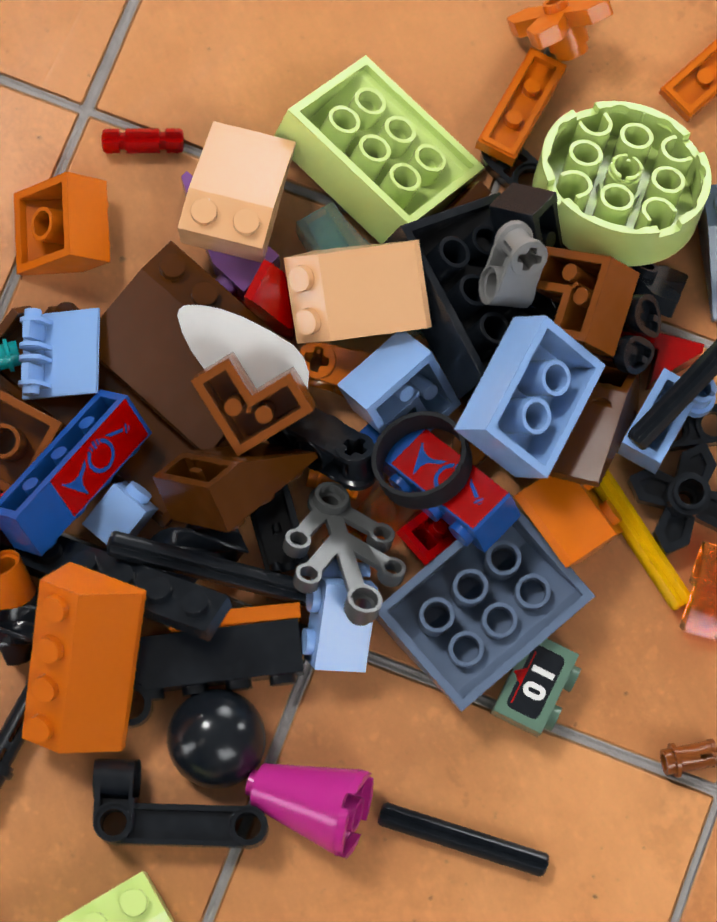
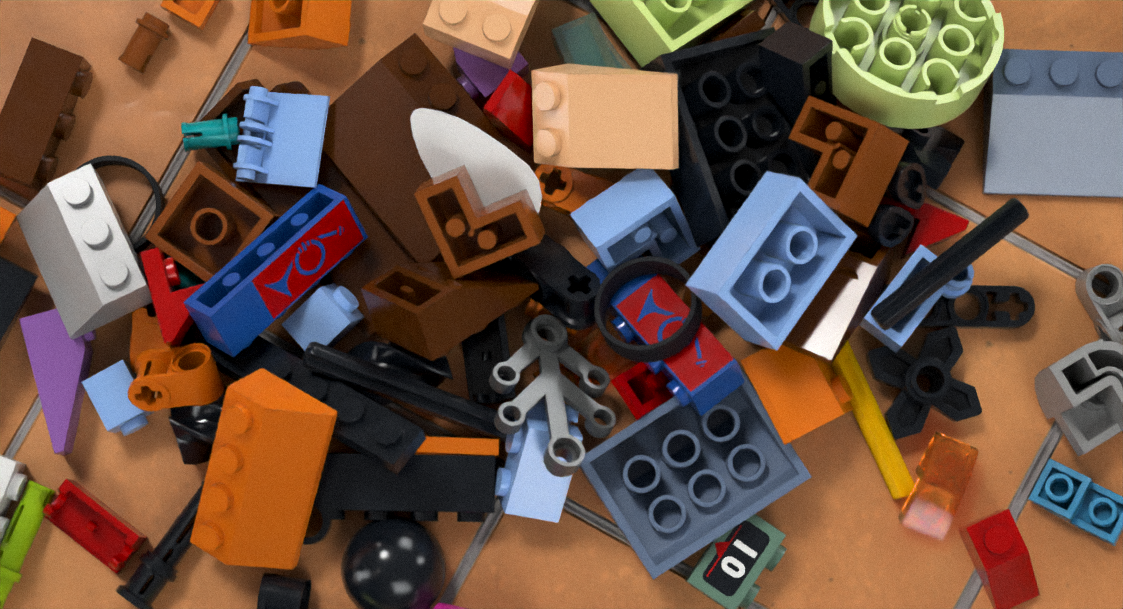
camera: 10 degrees right, 5 degrees up
light grey piece [479,220,548,308] -> none

